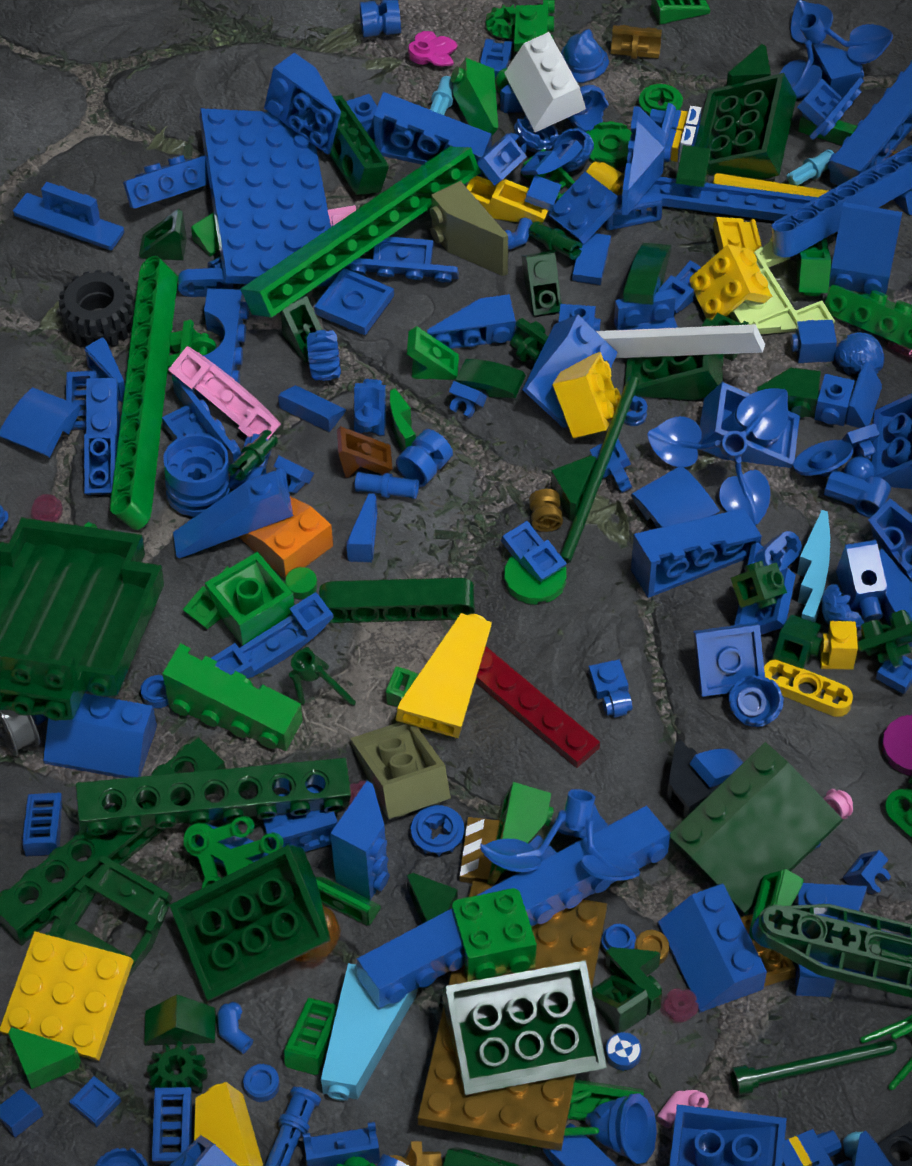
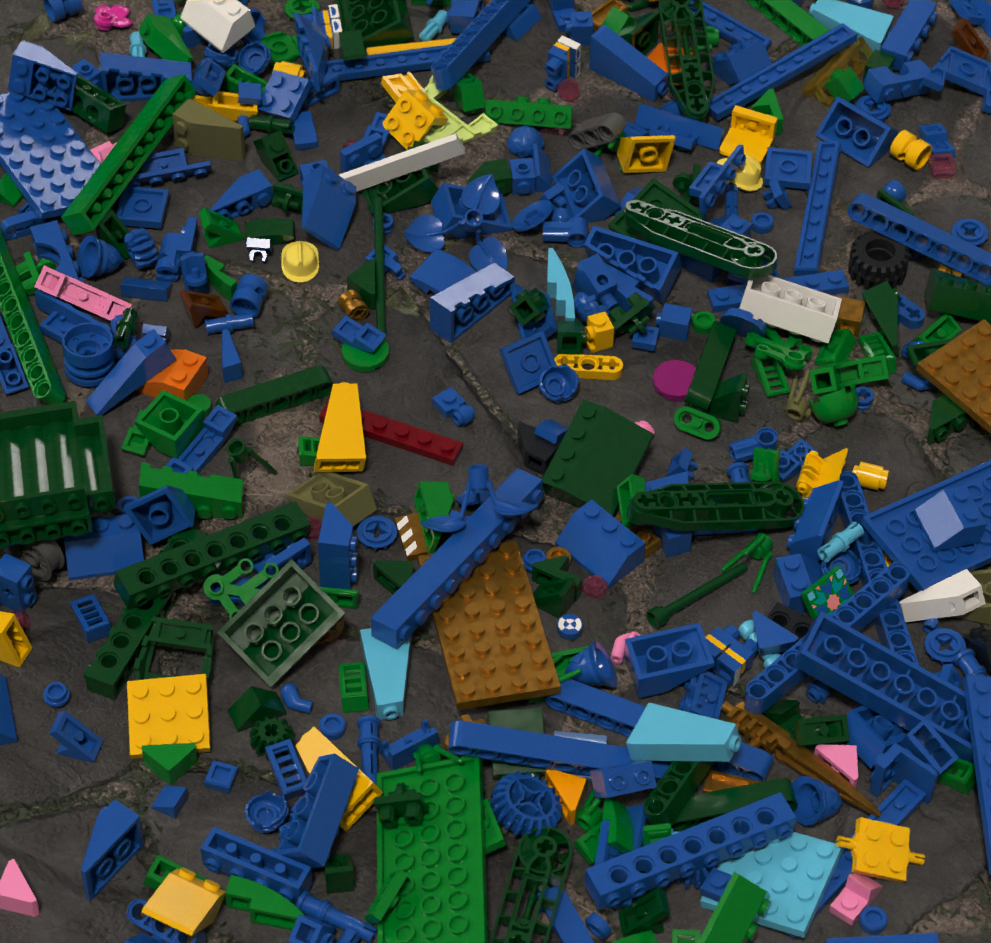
camera: 25 degrees left, 5 degrees down
dark green slope [441,960,607,1095] -> none
green bracket [452,888,537,982] -> none
blue slope [521,140,583,175] -> none
yellow slope [553,352,621,438] -> none
dark green slope [624,242,671,305] -> none
blue beam [754,531,802,571] -> none
blue brick [790,320,837,363] -> none
blue slope [829,202,902,294] -> none
none -> blue piece [77,235,125,278]
none -> blue slope [124,485,195,545]
none -> blue plate [156,217,199,282]
none -> light yellow piece [281,241,319,283]

